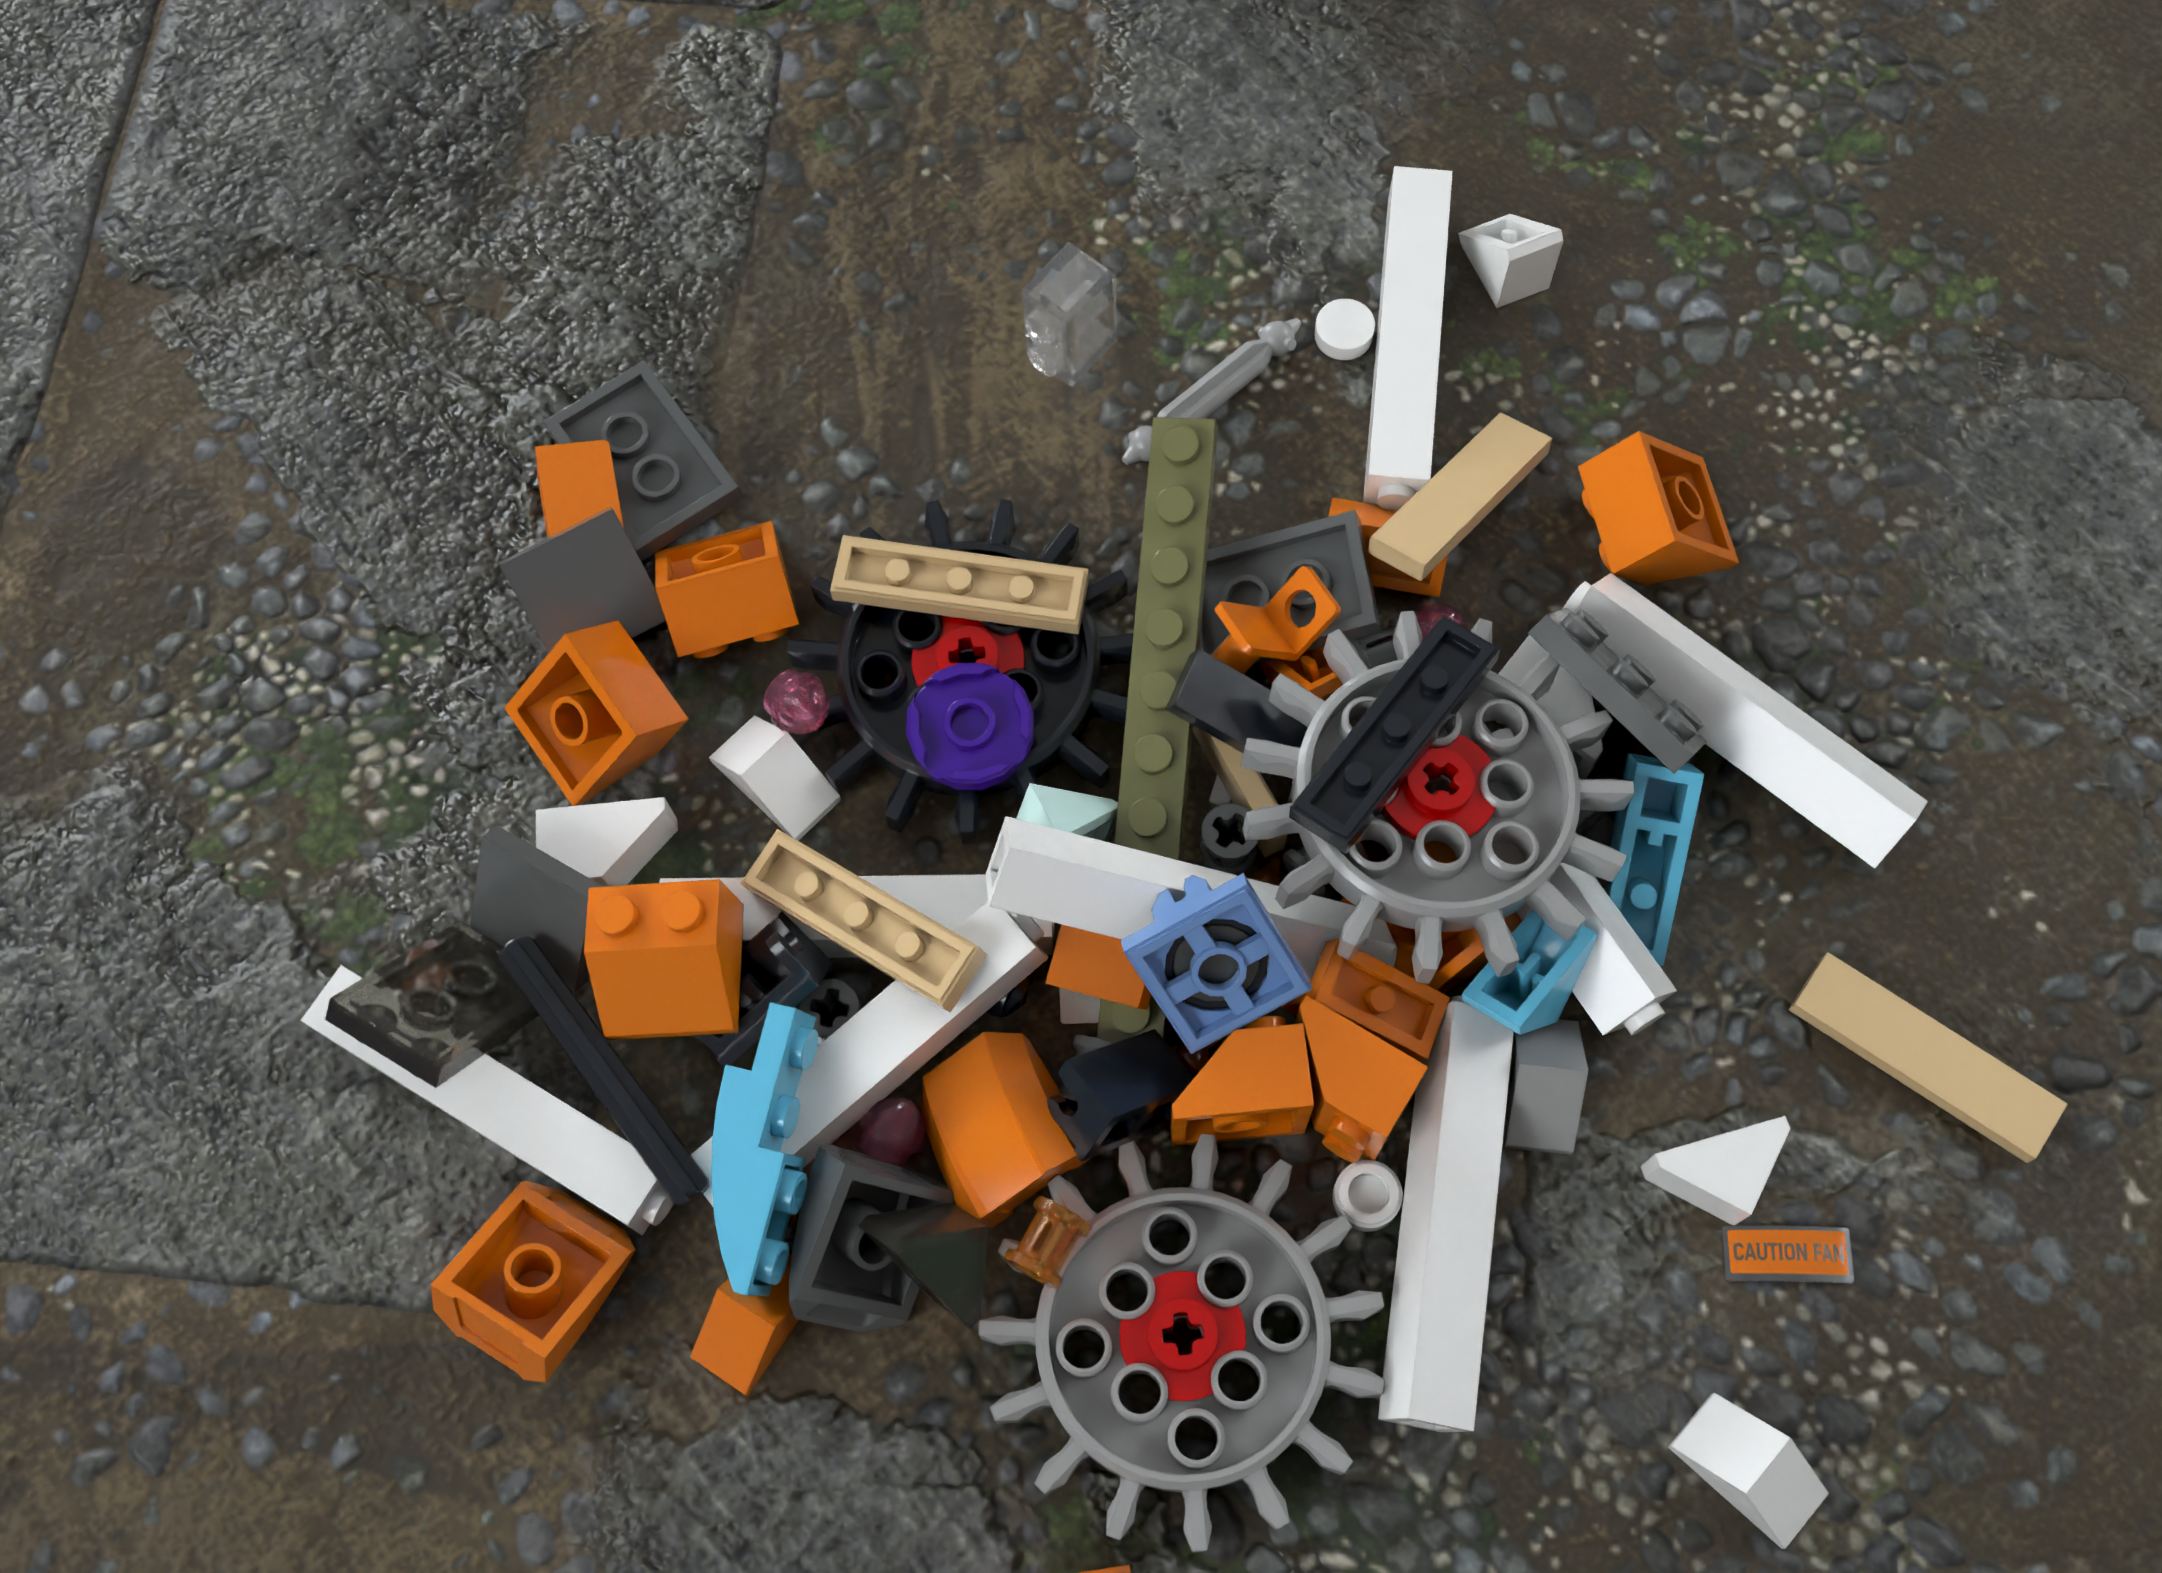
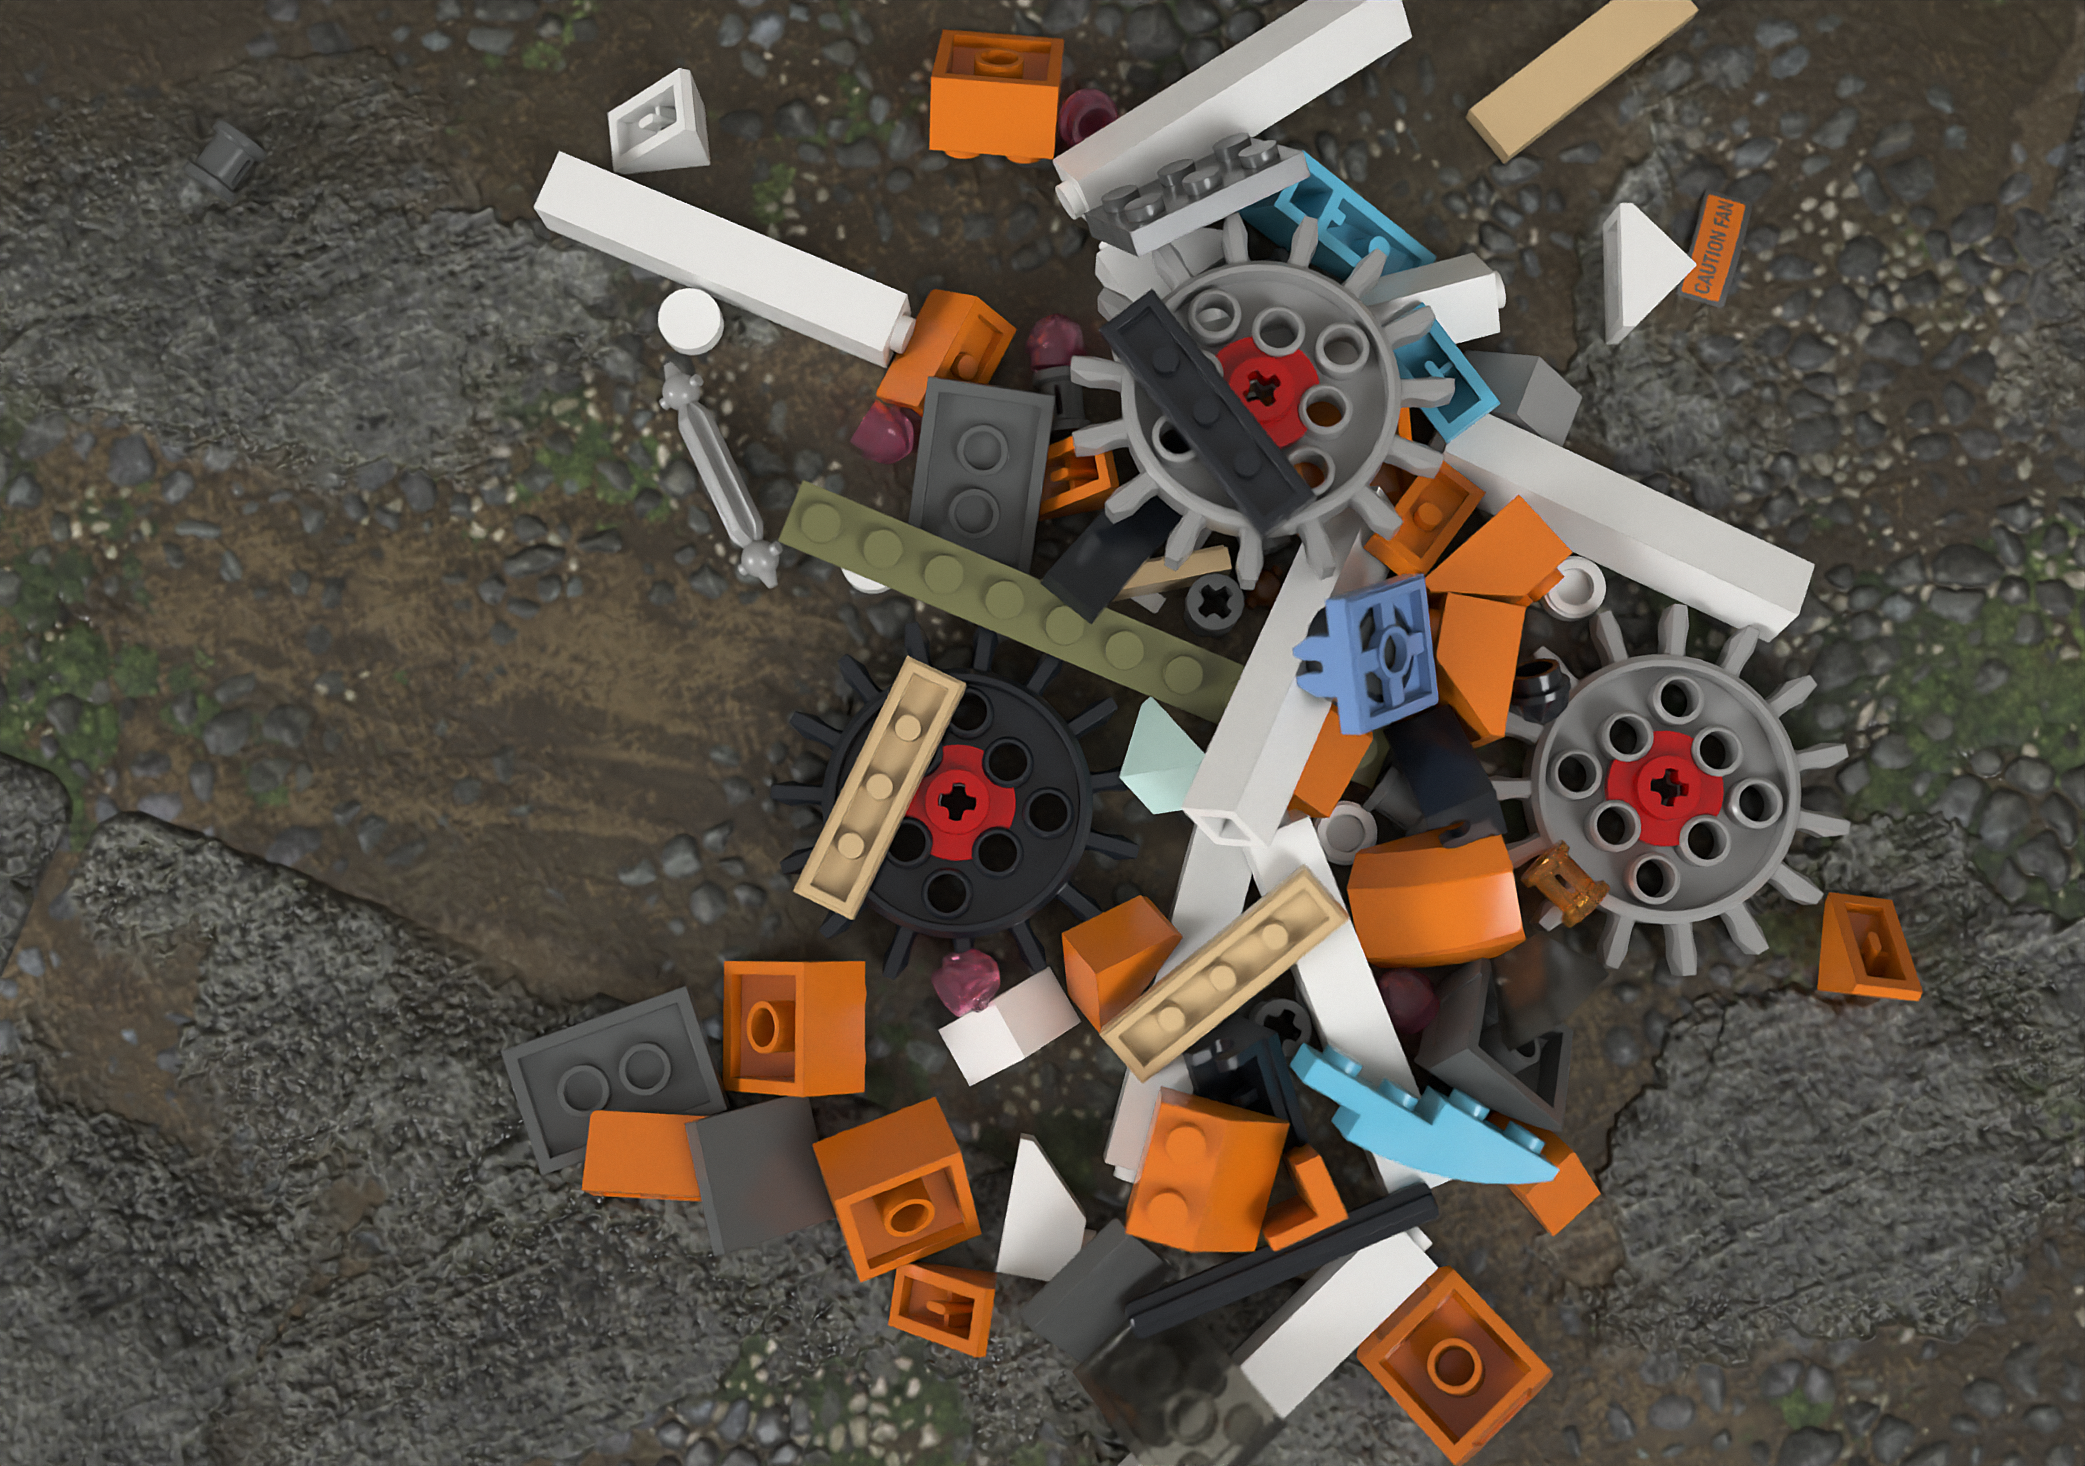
camera: 80 degrees left, 15 degrees up
dark purple tile [906,663,1034,790] -> none
clear brick [1021,242,1117,387] -> none
orange bracket [1211,566,1341,674] -> none
tan tile [1368,412,1552,581] -> none
white slope [1668,1393,1829,1549] -> none
none -> clear pink plate [849,399,914,465]
none -> orange slope [888,1261,997,1357]
none -> clear pink plate [1058,88,1118,148]
none -> orange slope [1062,895,1183,1033]
none -> orange panel [1260,1143,1348,1251]
none -> white tile [1312,801,1377,865]
none -> black plate [1510,658,1571,724]

